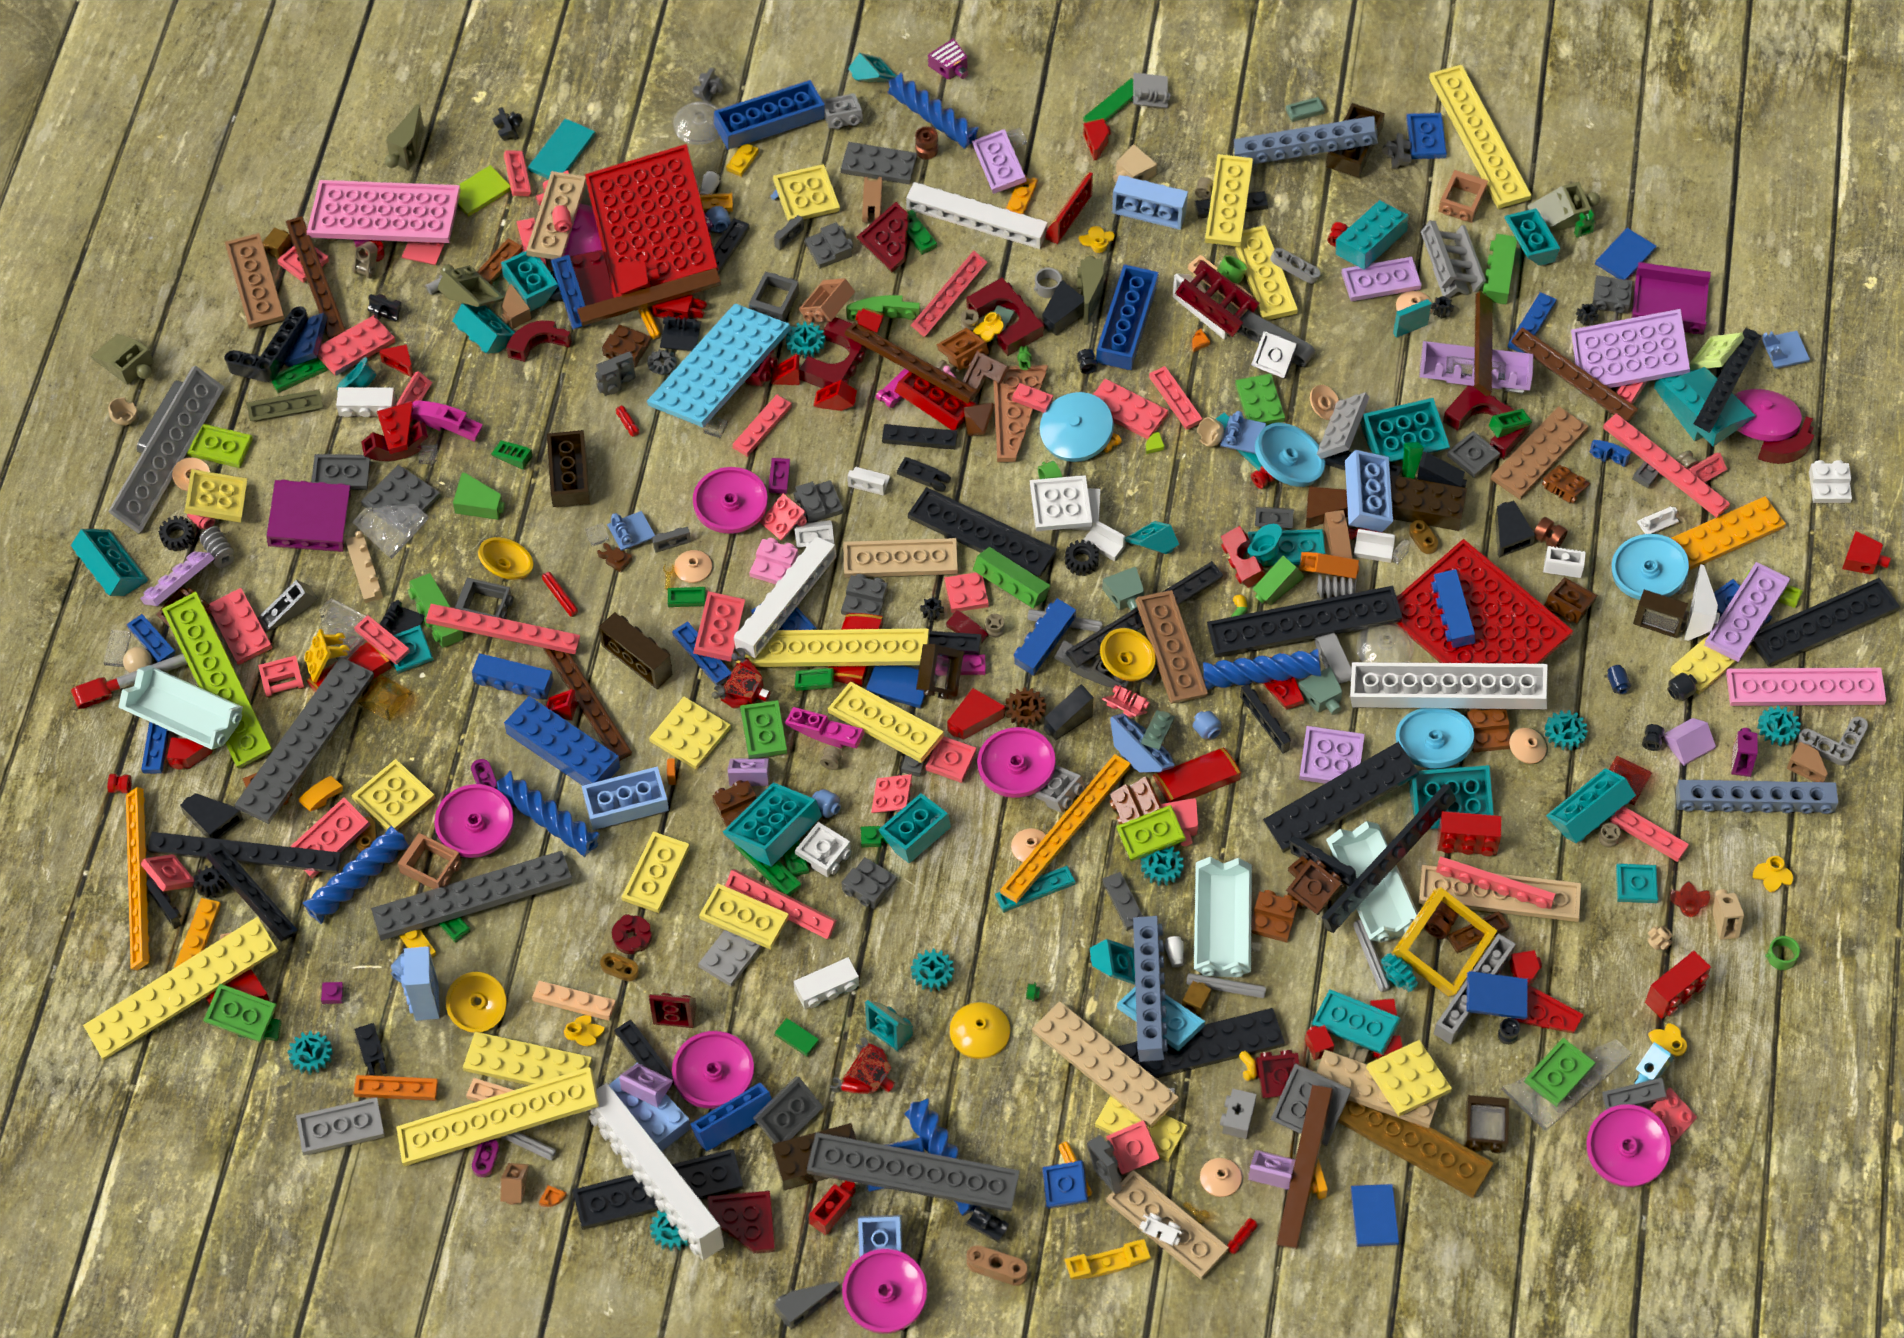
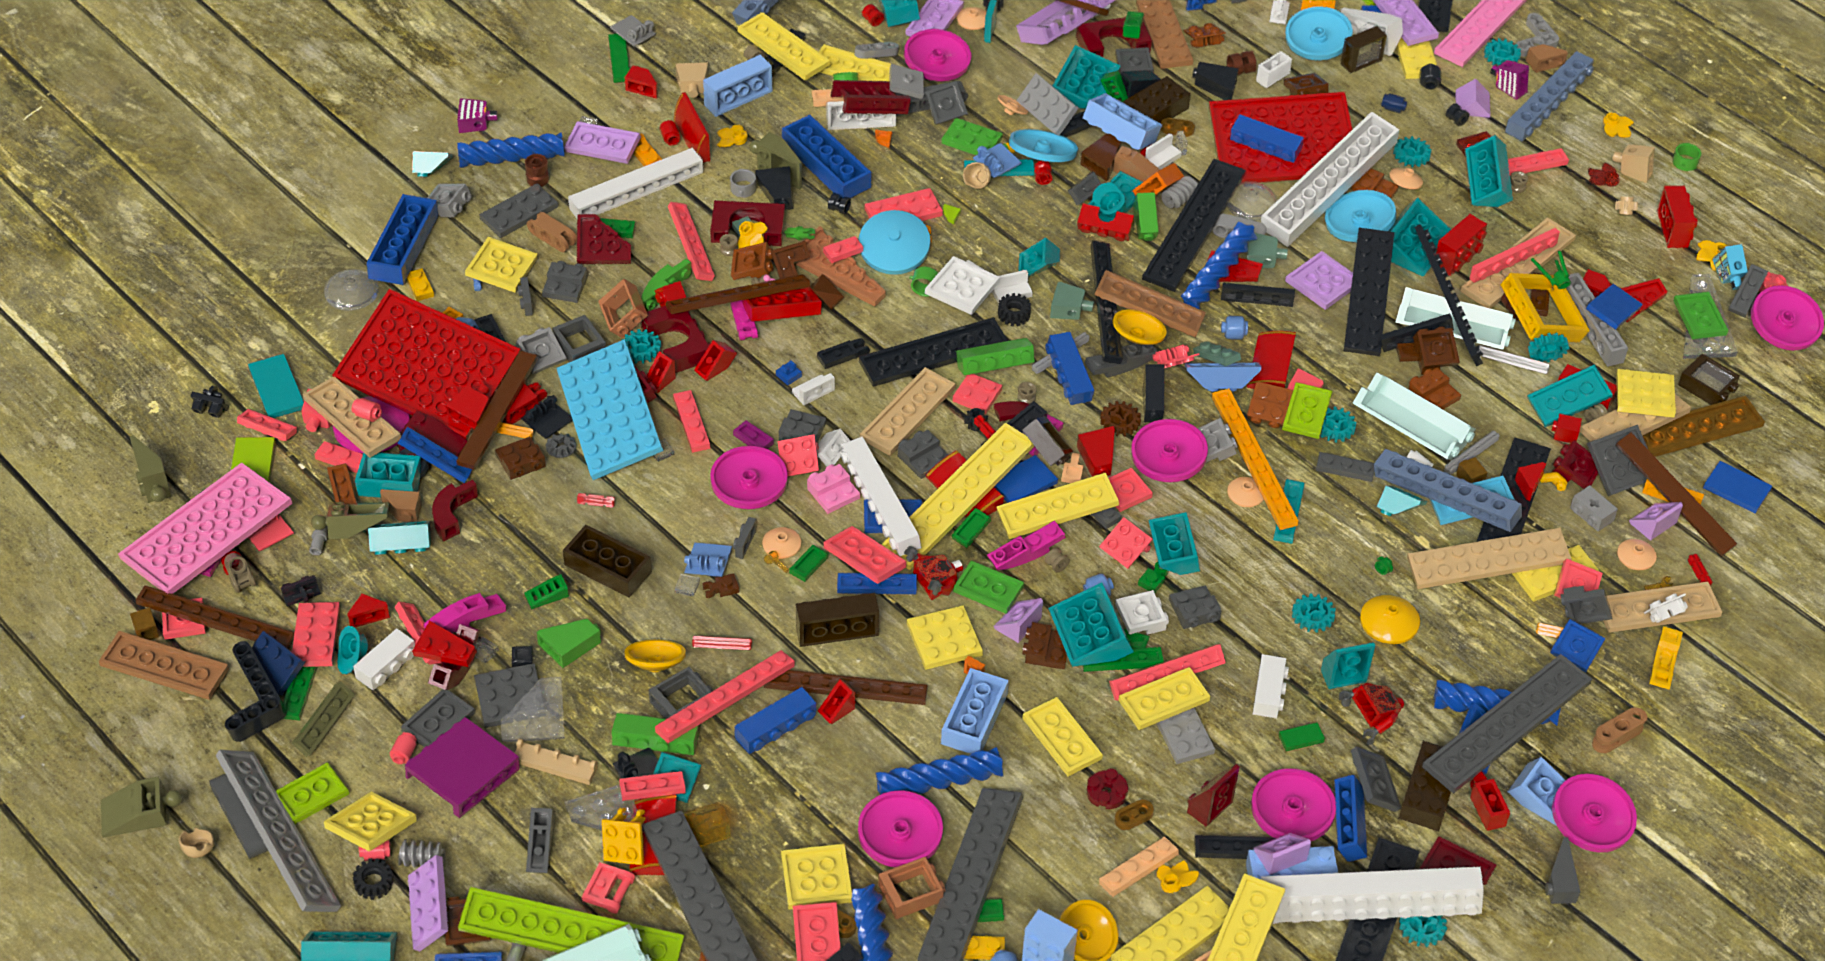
camera: 55 degrees left, 10 degrees down
light nougat dish [172,458,210,491] -> none
coral plate [208,588,273,665] -> none
light orange slope [299,776,343,812] -> none
magenta plate [471,759,497,789] -> none
blue brick [504,696,620,786] -> none
dark grey plate [595,352,636,396] -> none
flat silver hips [692,68,723,103] -> none
black plate [882,424,957,450] -> none
black hips [966,1206,1009,1243] -> none
coral plate [1149,366,1202,430] -> none
arm [1231,594,1248,617] -> none
black wheel [1498,1018,1520,1045] -> none
teal tile [1616,863,1658,903] -> none
none -> coral brick [389,732,417,764]
none -> black tile [512,646,533,667]
none -> light grey plate [515,327,566,374]
none -> red brick [659,120,680,146]
none -> blue tile [776,360,802,385]
none -> light grey plate [889,64,924,99]
none -> dark pink dish [904,29,971,81]
none -> red axle [974,415,996,439]
none -> light nougat plate [1061,453,1083,483]
none -> red slope [1515,462,1547,501]
none -> green plant [1531,250,1571,290]

